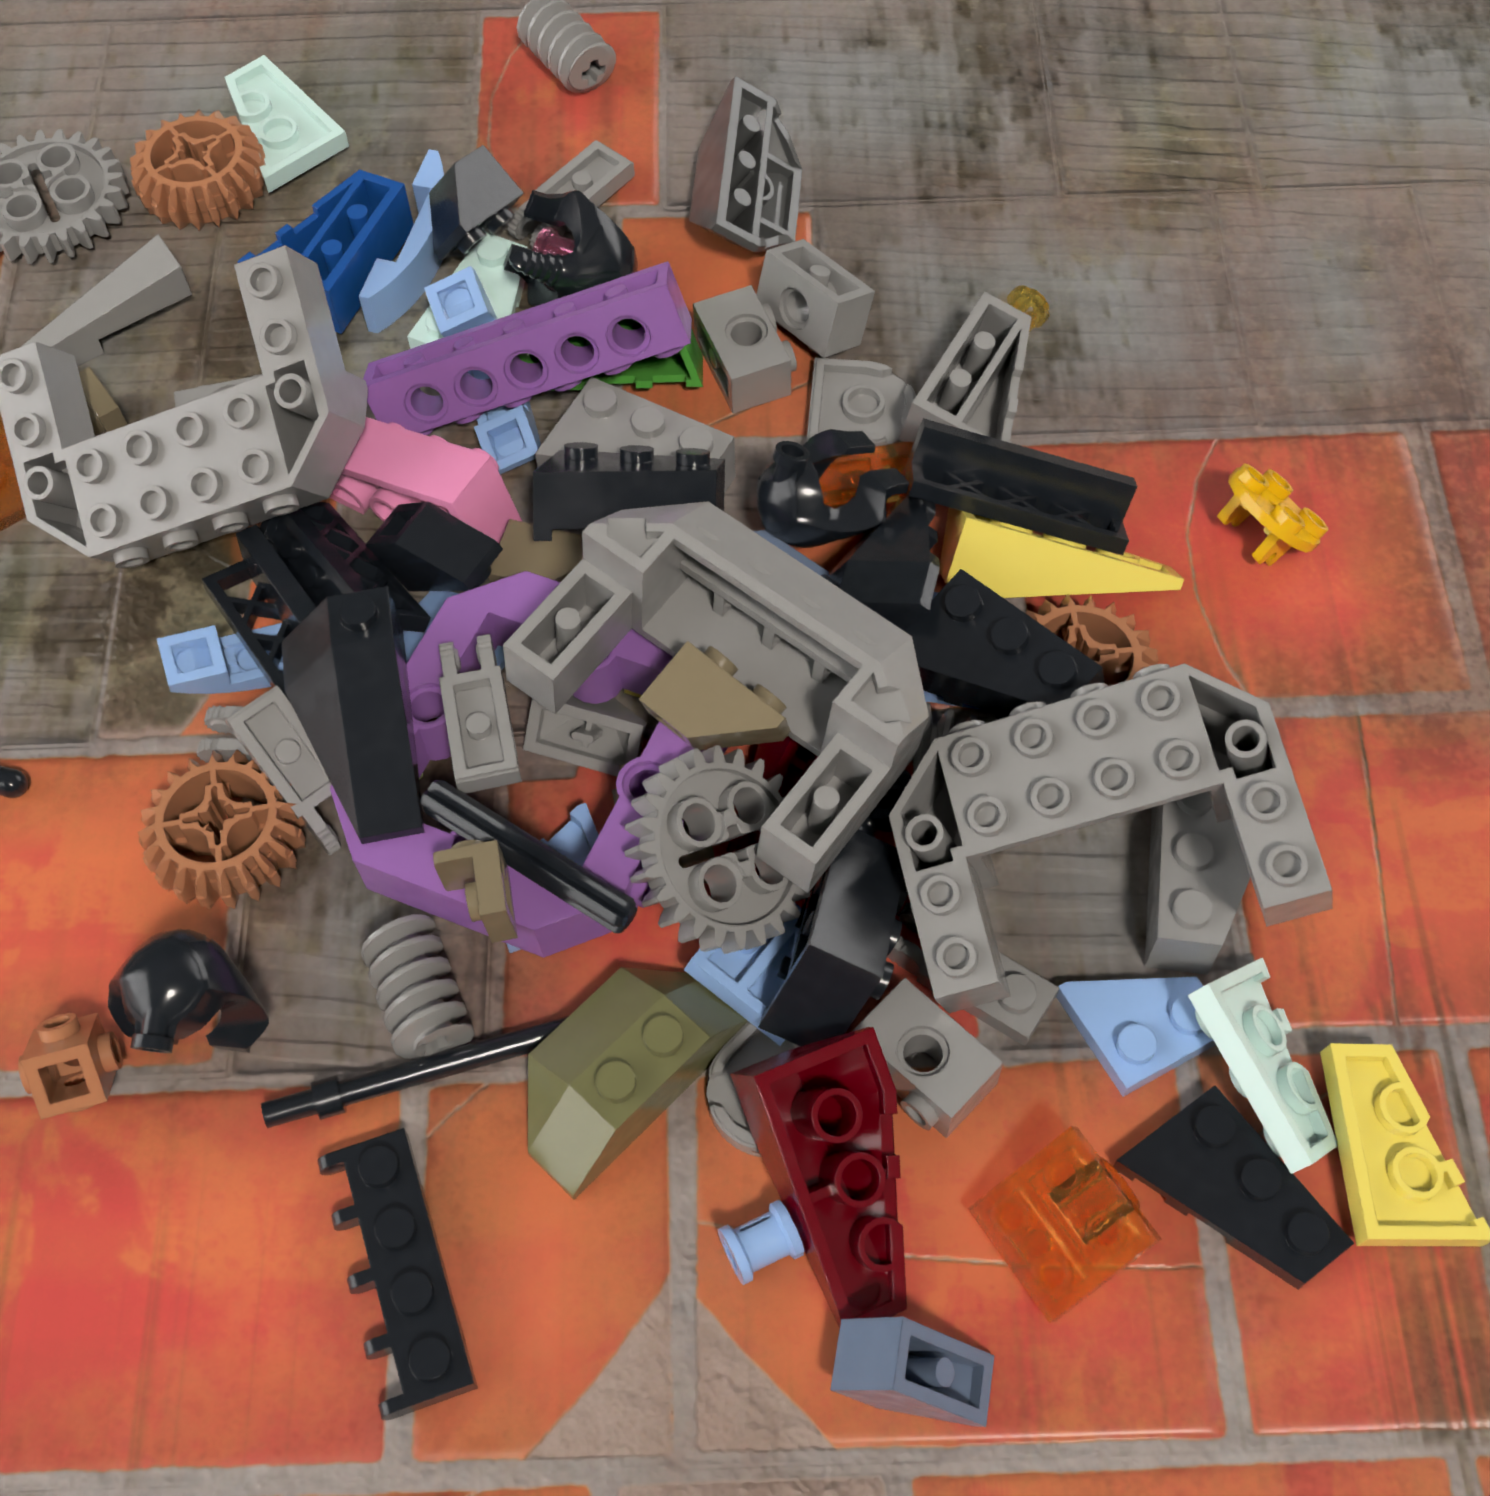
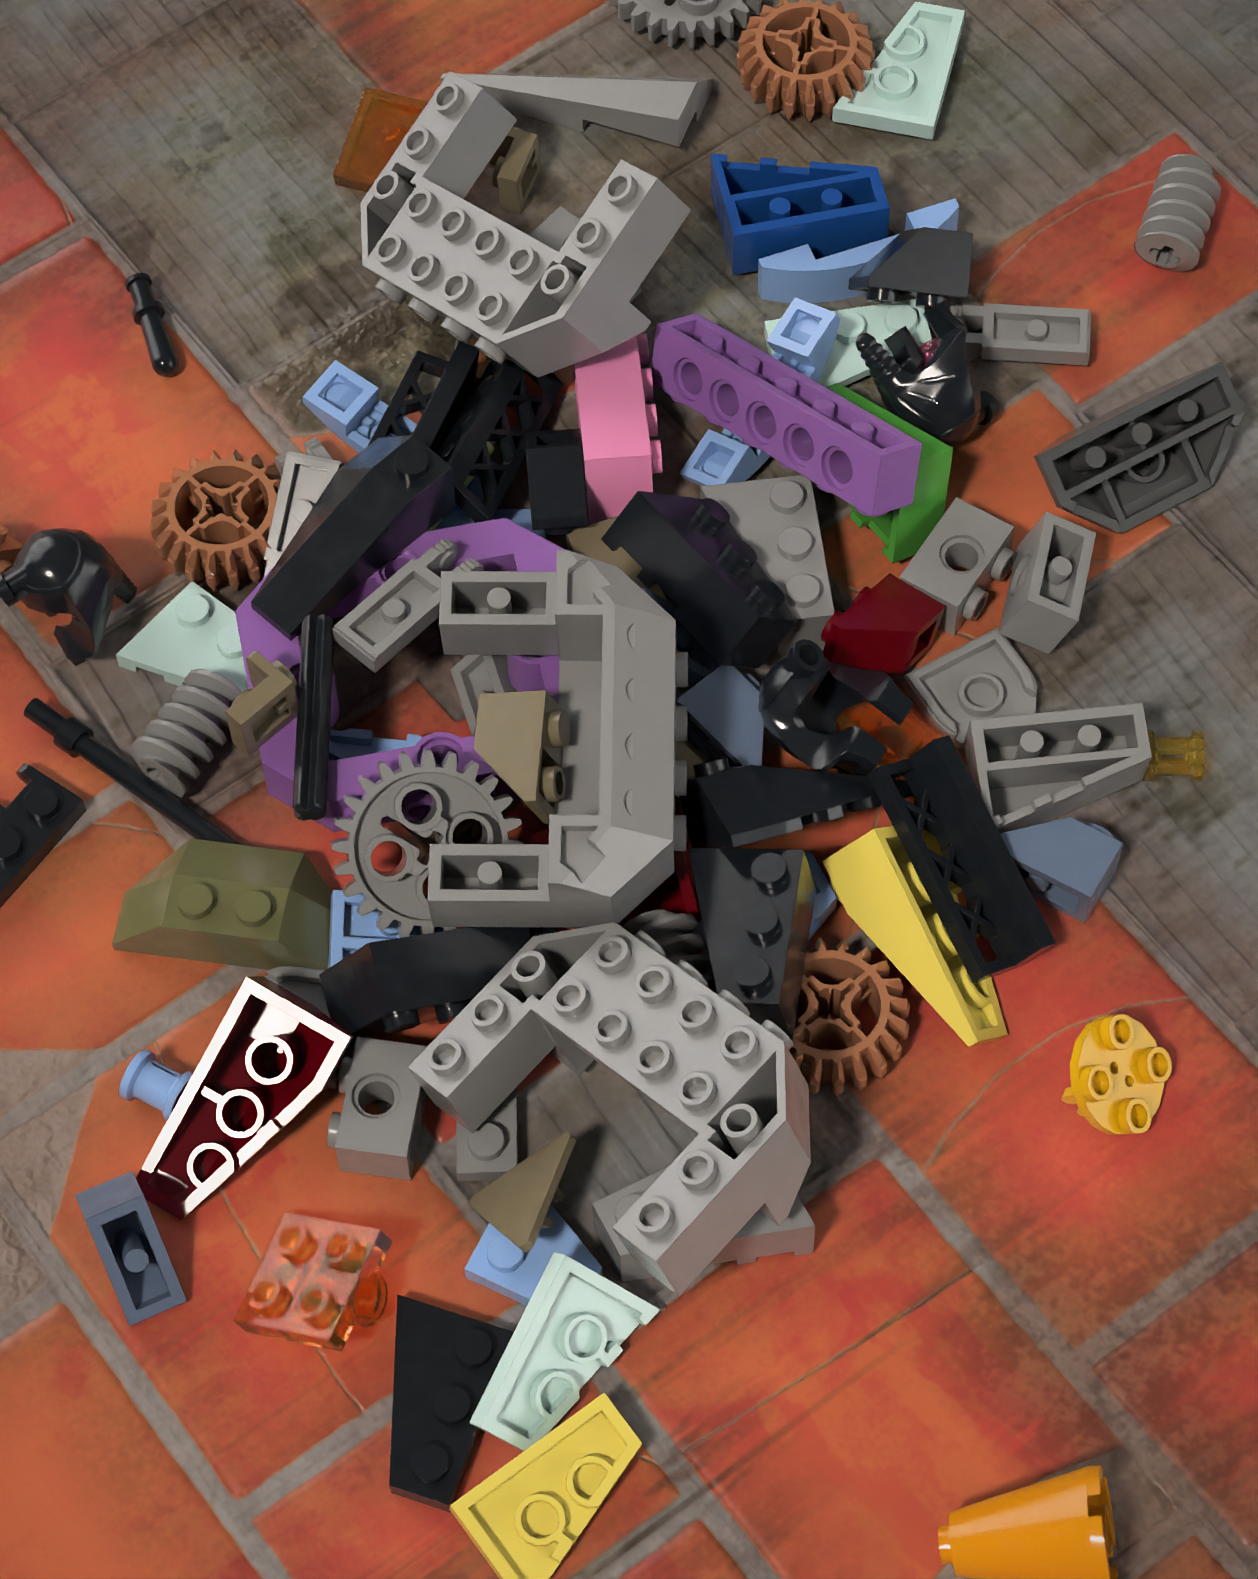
camera: 55 degrees right, 0 degrees up
none -> light aqua wing [116,581,249,692]
none -> dark tan piece [469,1132,576,1252]
none -> dark red slope [821,573,946,674]
none -> sand blue slope [1000,817,1123,923]

